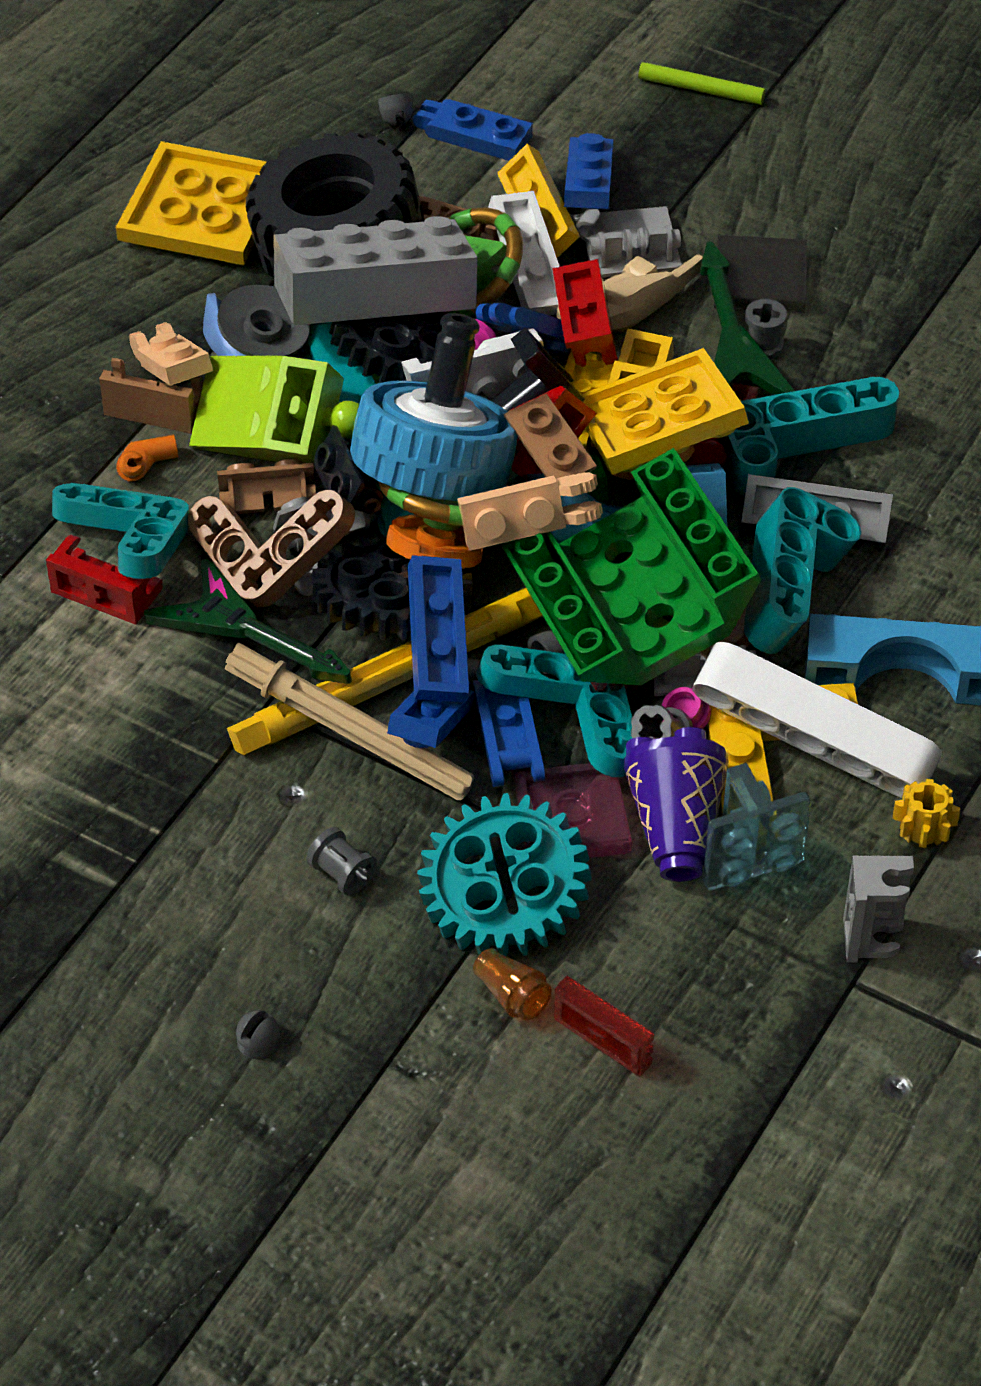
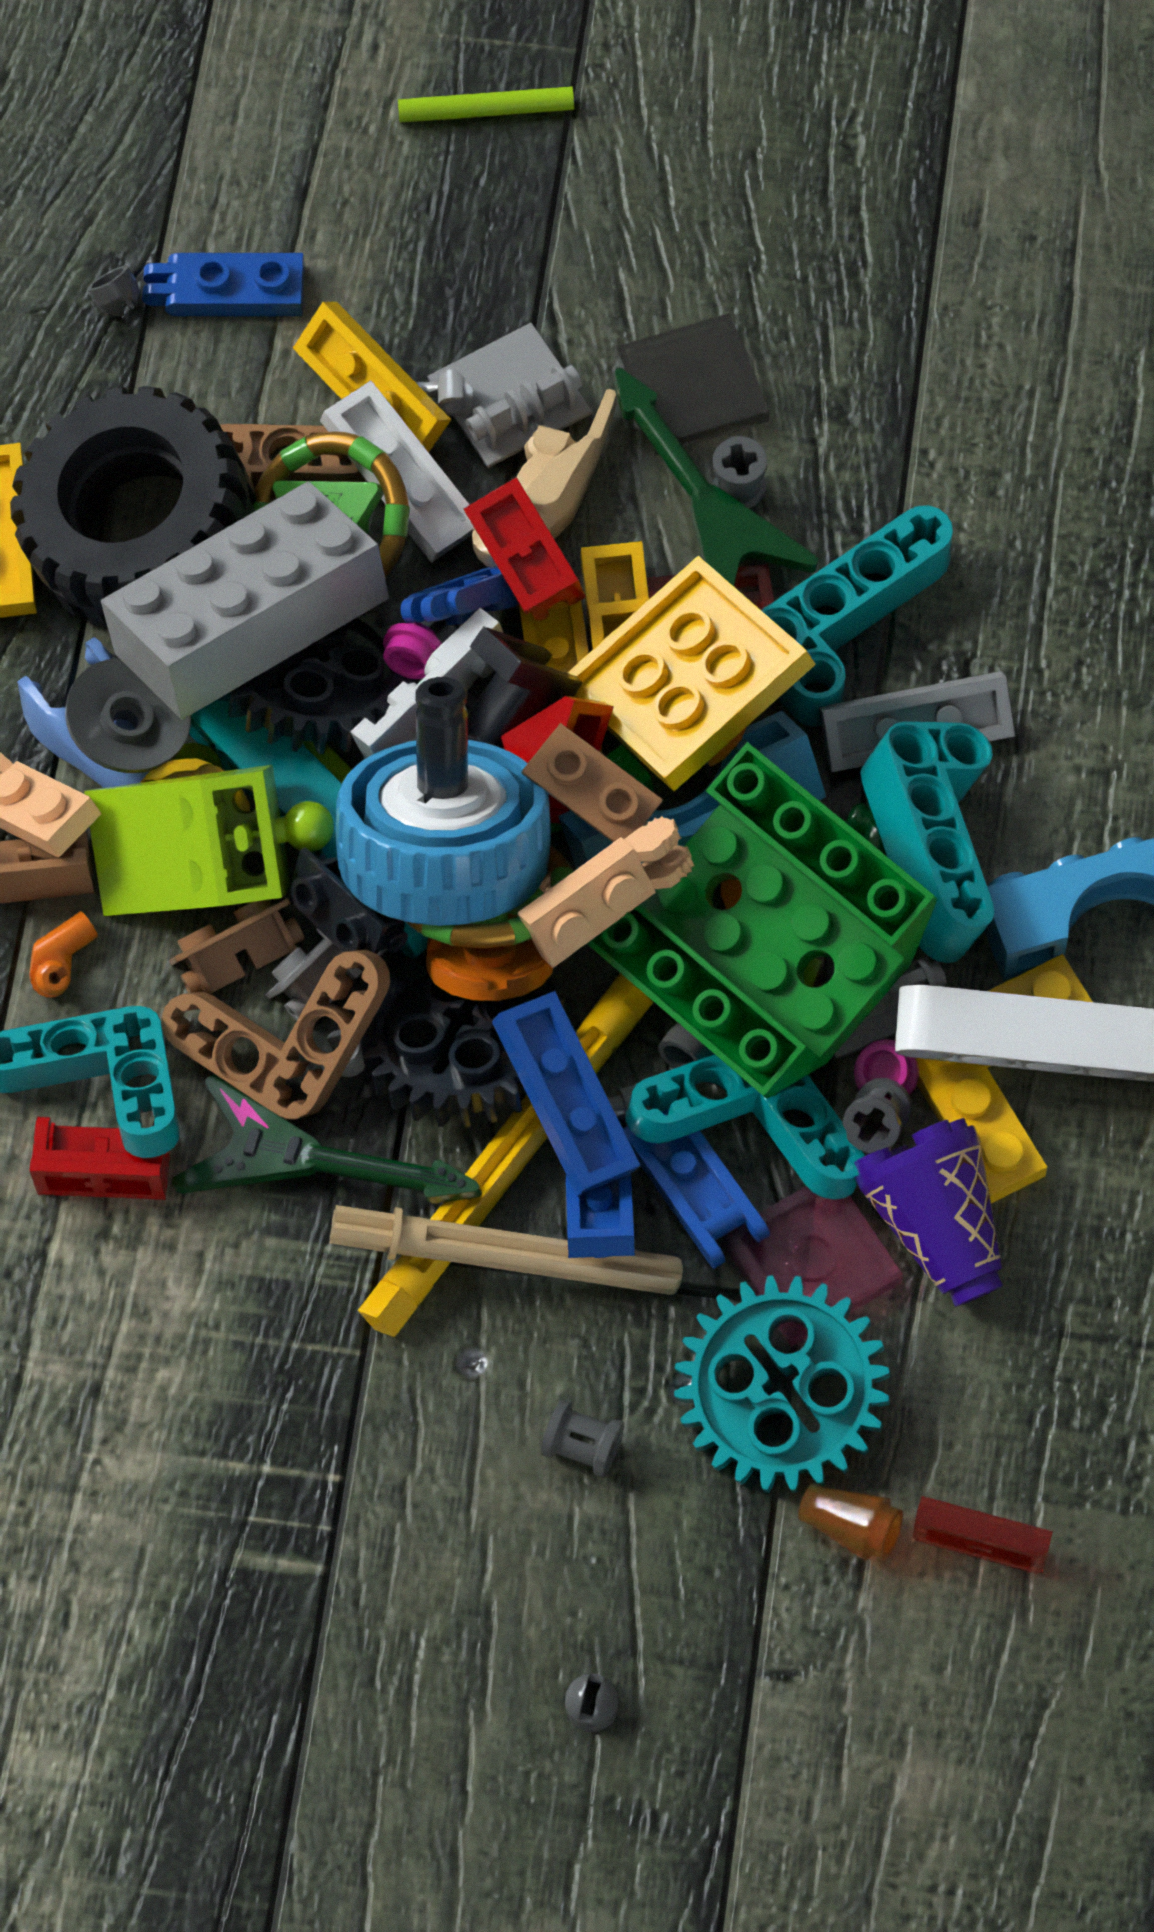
camera: 20 degrees left, 15 degrees up
blue plate [564,133,613,209] -> none
clear light blue bracket [703,763,812,891] -> none

